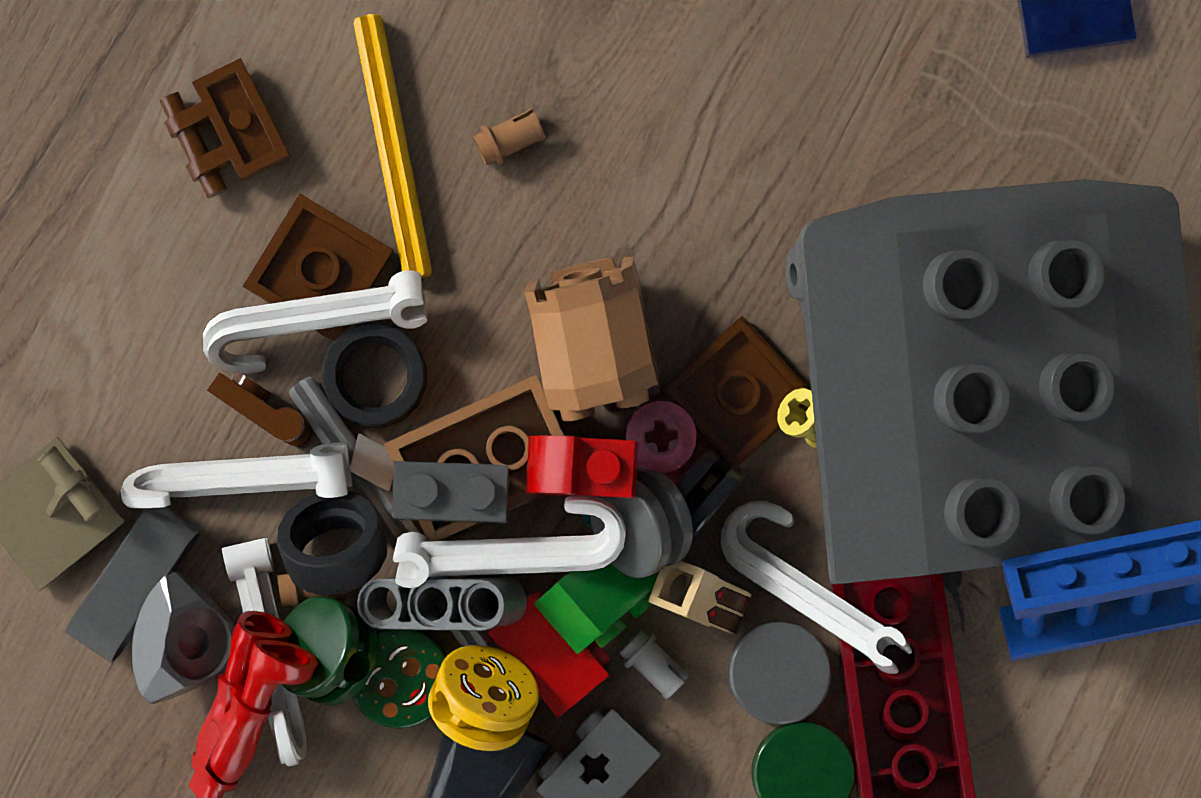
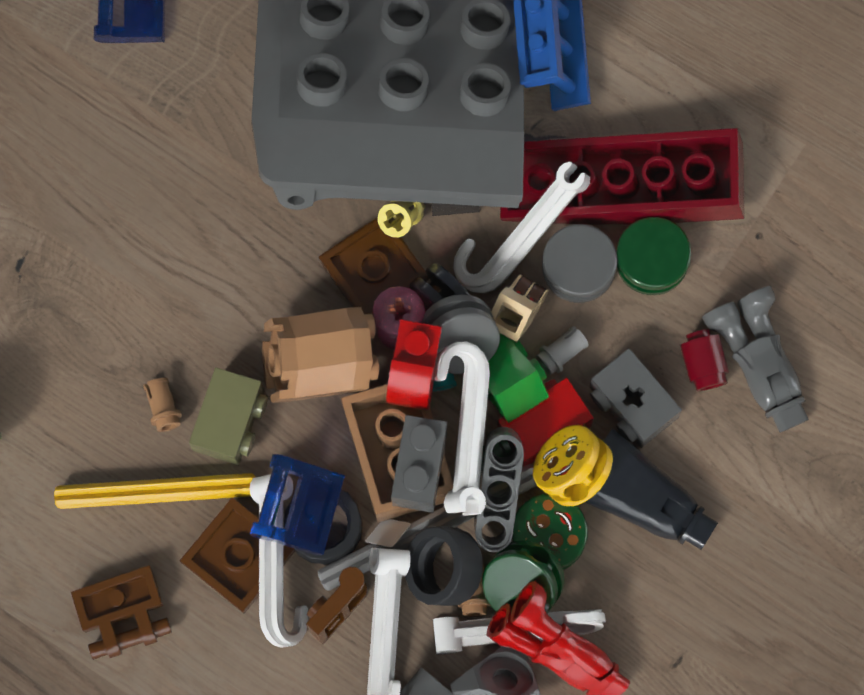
camera: 80 degrees left, 10 degrees down
none -> olive brick [189,367,268,466]
none -> clear blue plate [250,454,345,556]

